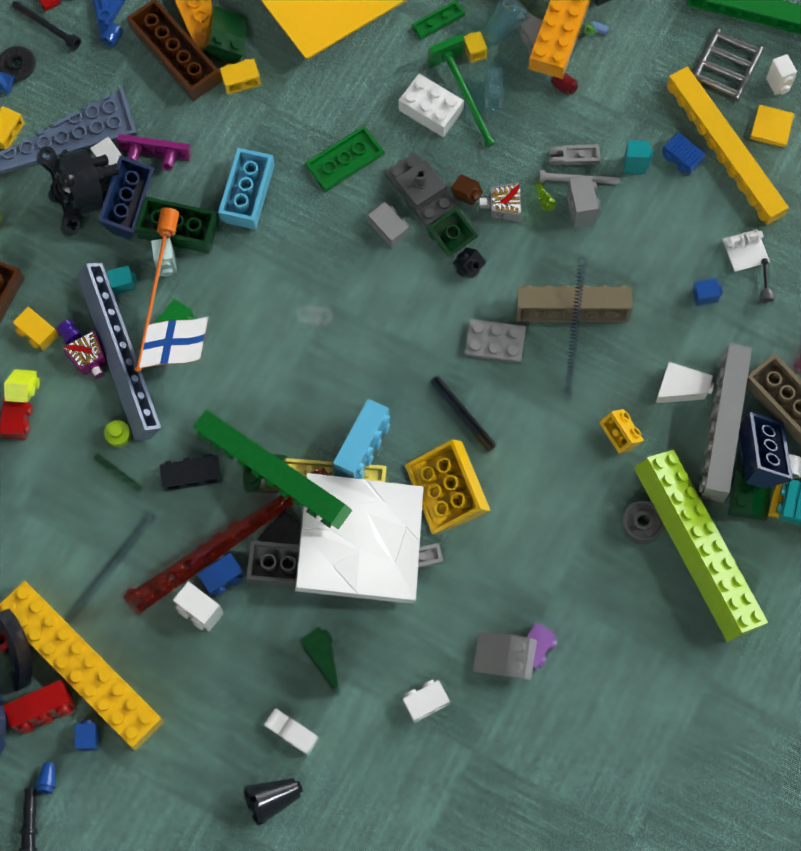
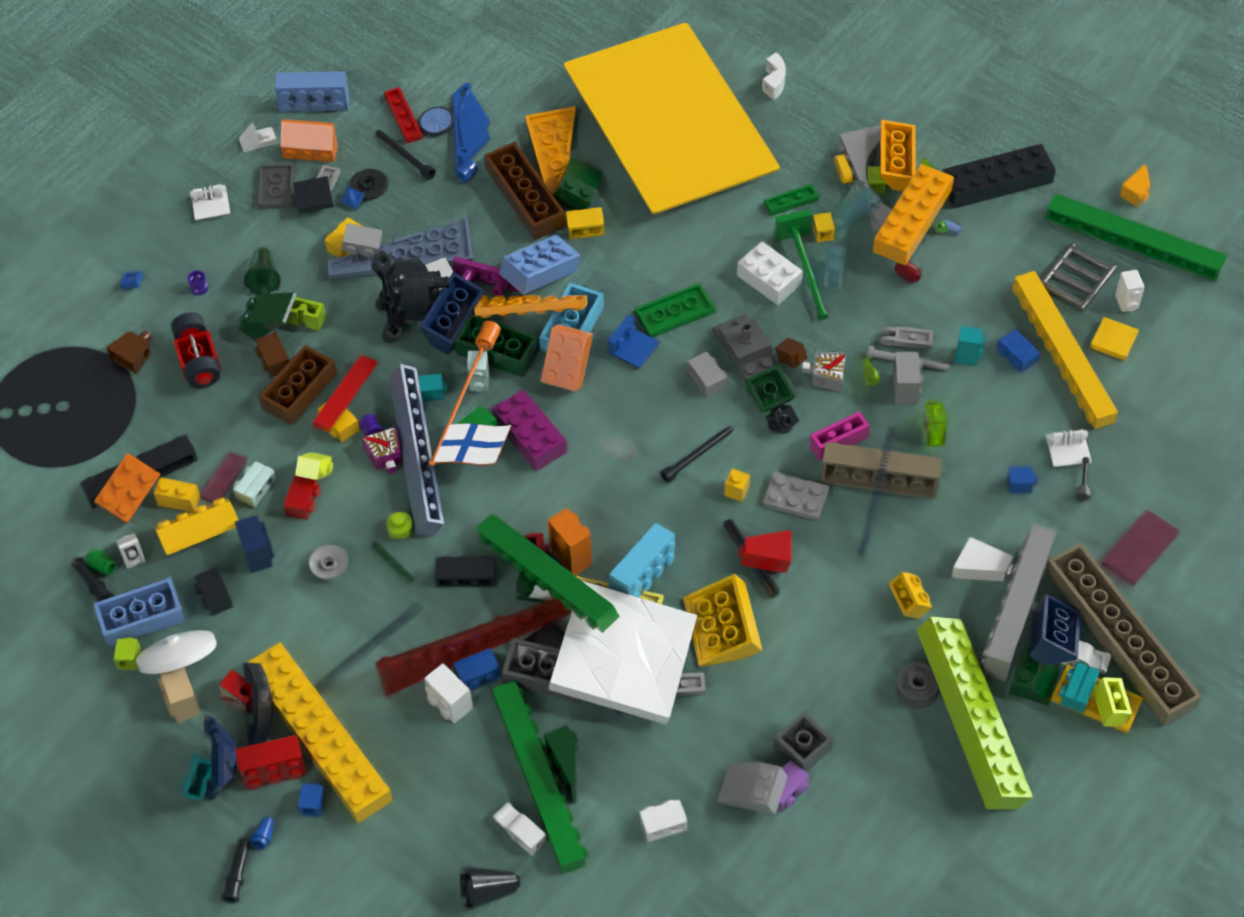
camera: 10 degrees right, 15 degrees down
none -> light grey dish [309,545,348,580]
none -> red tile [312,355,378,433]
none -> light grey brick [342,223,383,257]
none -> light orange wing [474,295,588,318]
none -> magenta brick [492,389,567,471]
none -> green brick [492,681,588,875]
none -> medium blue brick [499,235,580,295]
none -> red bracket [524,532,549,555]
none -> orange brick [540,324,593,391]
none -> orange brick [547,508,593,576]
none -> blue bracket [608,315,659,369]
none -> black piece [660,426,733,484]
none -> yellow brick [724,468,750,502]
none -> red slope [738,530,792,573]
none -> dark grey brick [774,712,834,773]
none -> dark pink brick [809,411,870,461]
none -> clear neon green torso [922,400,948,447]

